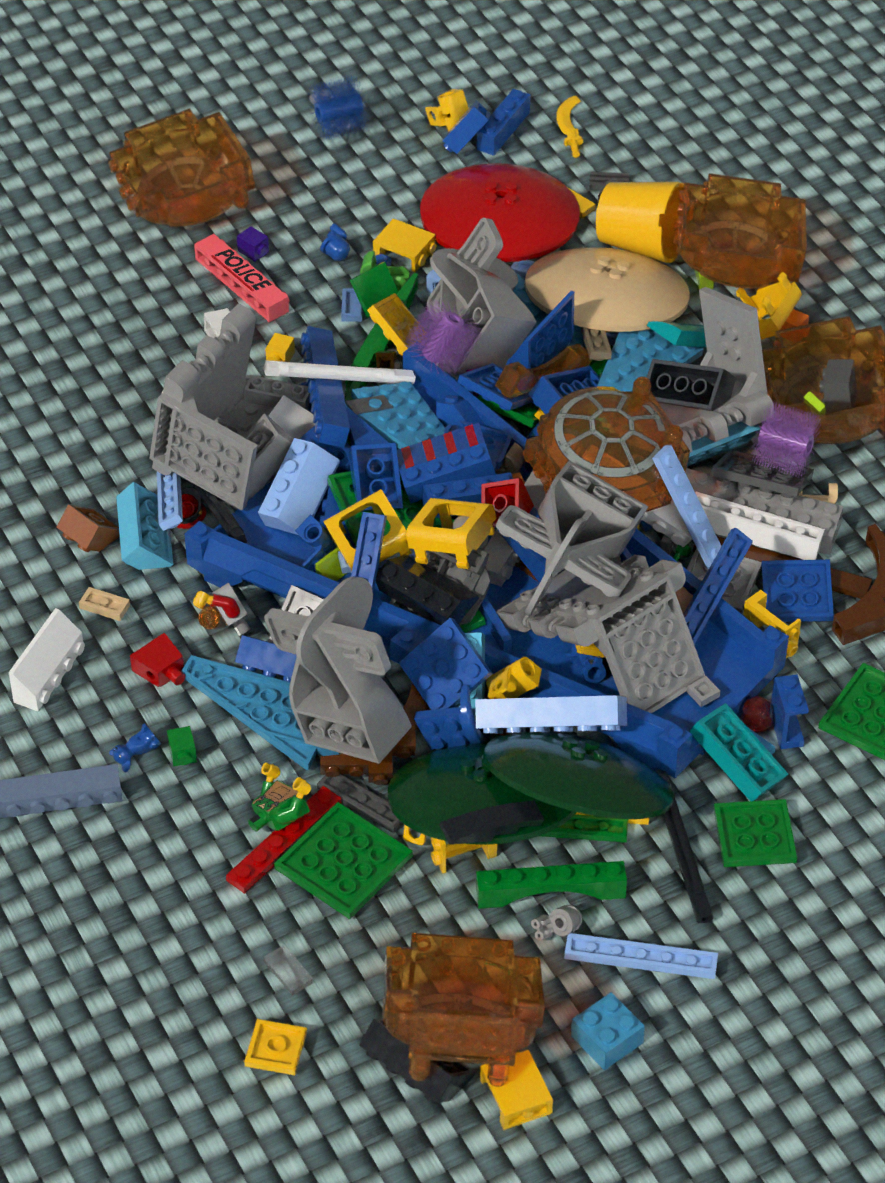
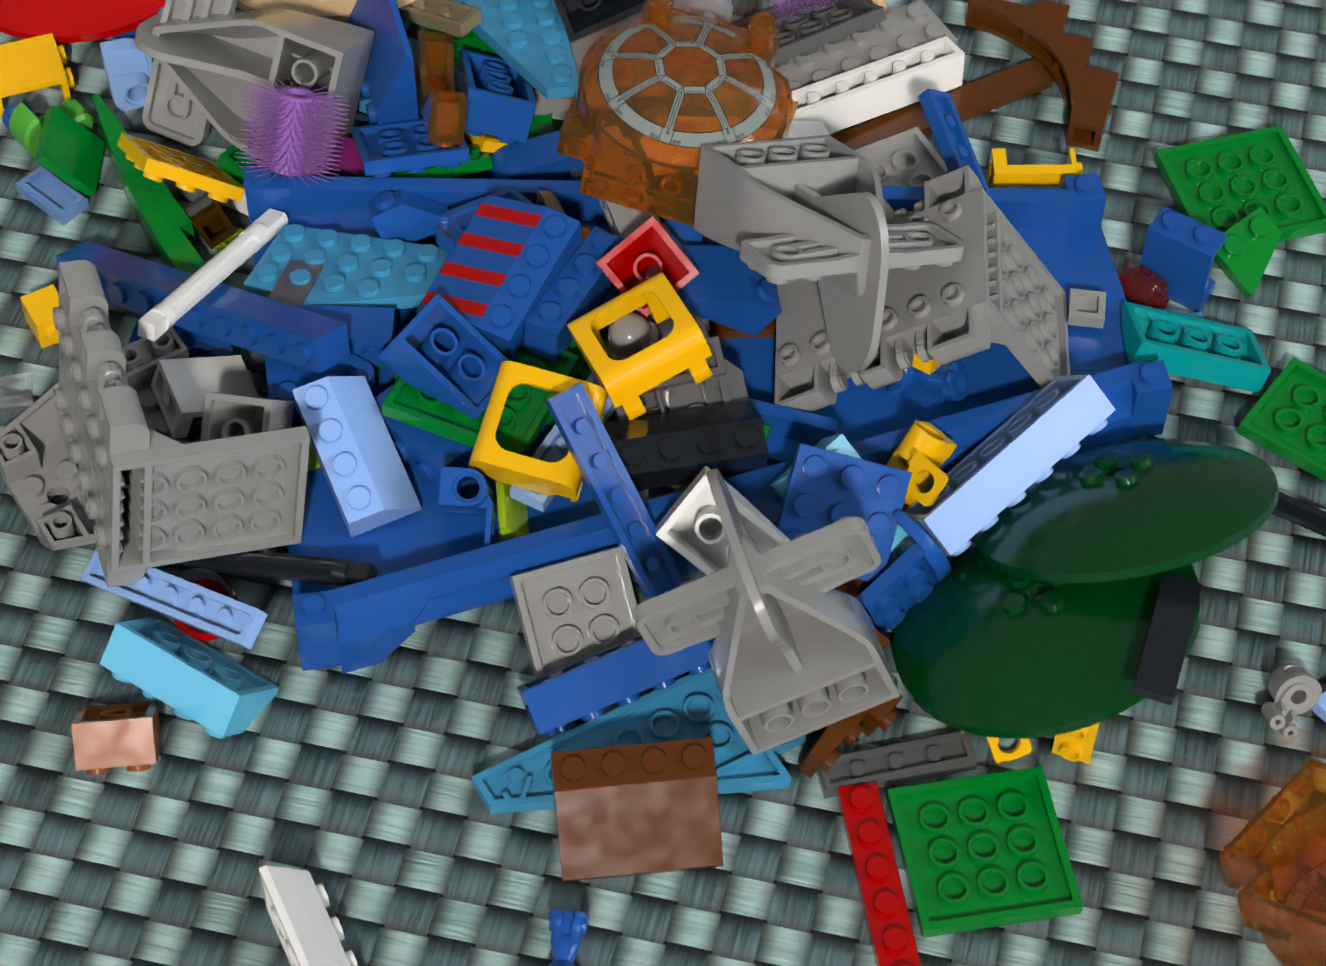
camera: 50 degrees left, 5 degrees up
tan plate [79,587,130,621] -> none
red torso [130,633,186,687] -> none
green brick [167,726,197,767] -> none
torso [193,583,250,636] -> none
clear orange plate [198,606,220,629] -> none
torso [248,762,311,832] -> none
green arch [476,861,627,909] -> none
light blue plate [652,445,721,569] -> none
blue plate [761,559,834,622] -> none
none -> reddish brown slope [550,737,723,883]
none -> white slope [655,466,791,575]
none -> green wing [1214,206,1282,299]

